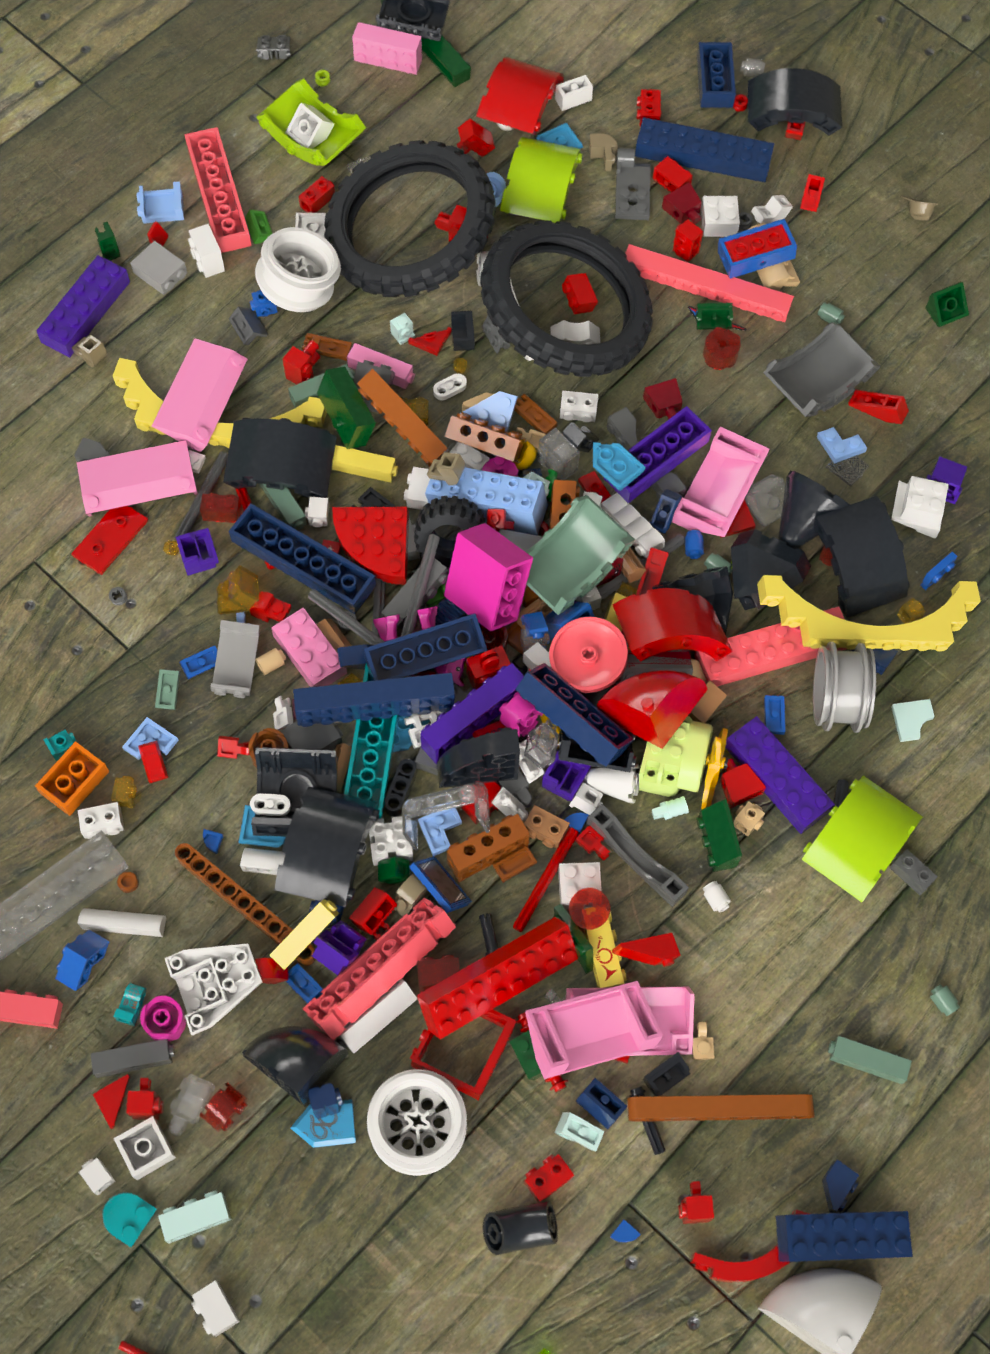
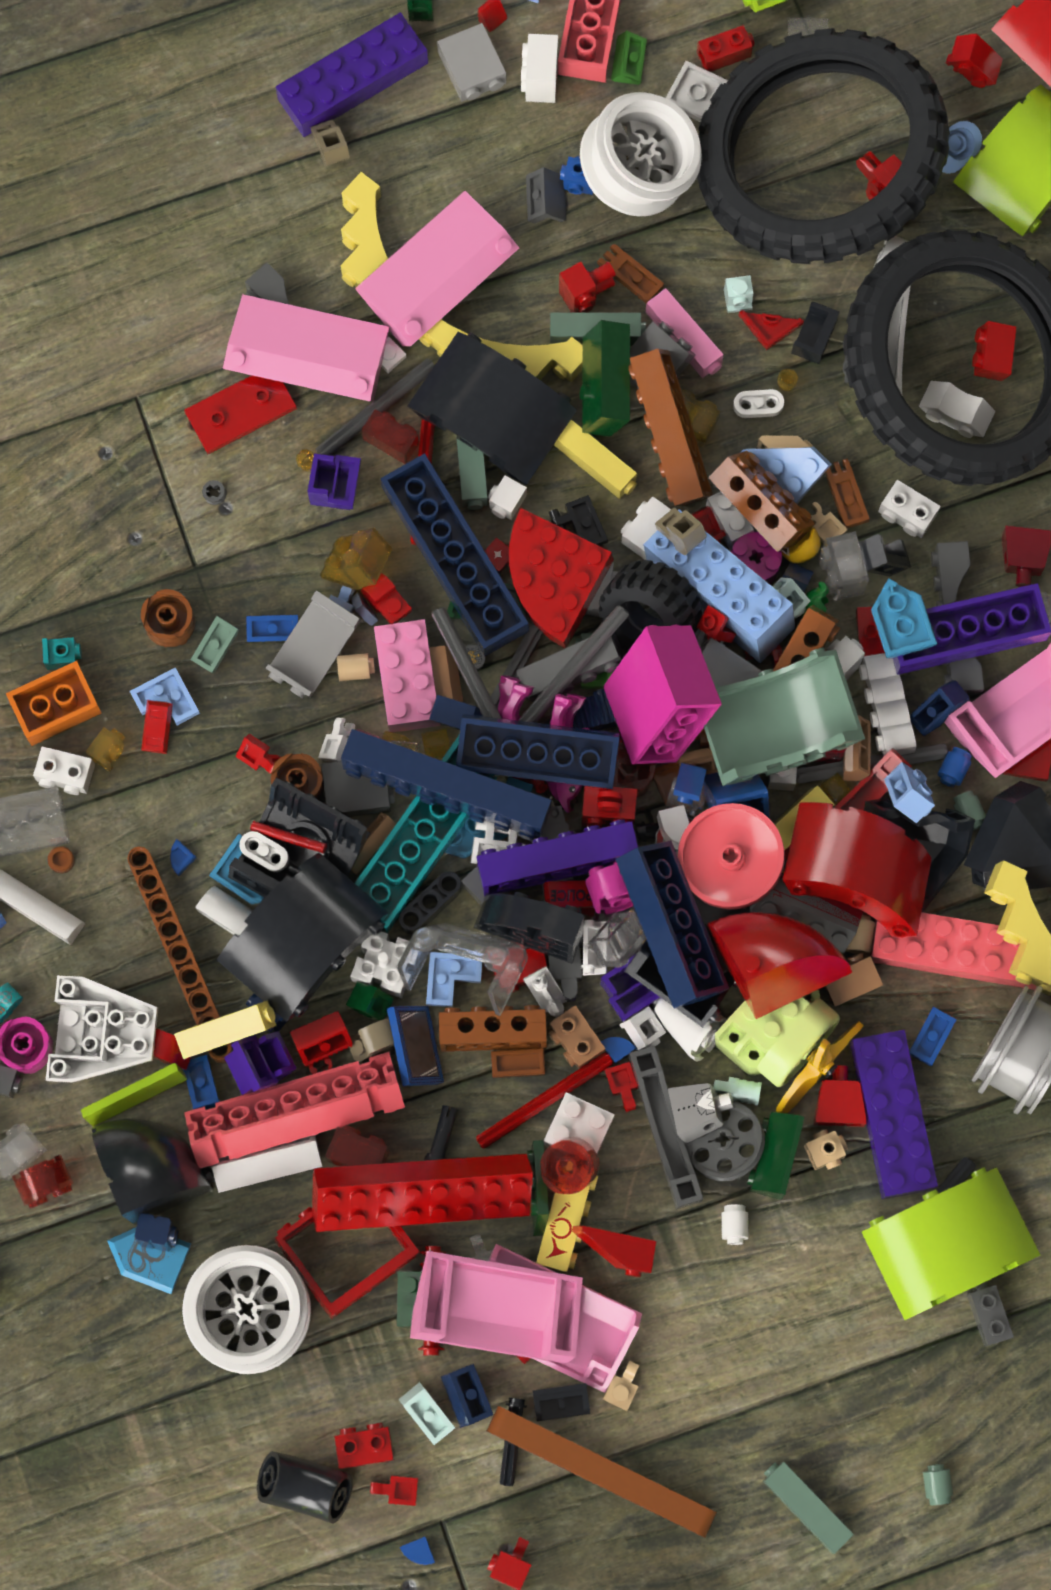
camera: 30 degrees right, 10 degrees up
none -> lime tile [81,1063,187,1126]
none -> dark orange brick [141,589,195,647]
none -> red bar [250,821,327,854]
none -> sand blue tile [351,592,378,626]
none -> red plate [370,1476,418,1506]
none -> light grey torso [668,1083,734,1143]
none -> dark grey wedge [685,1102,765,1181]
none -> light blue brick [884,762,935,823]

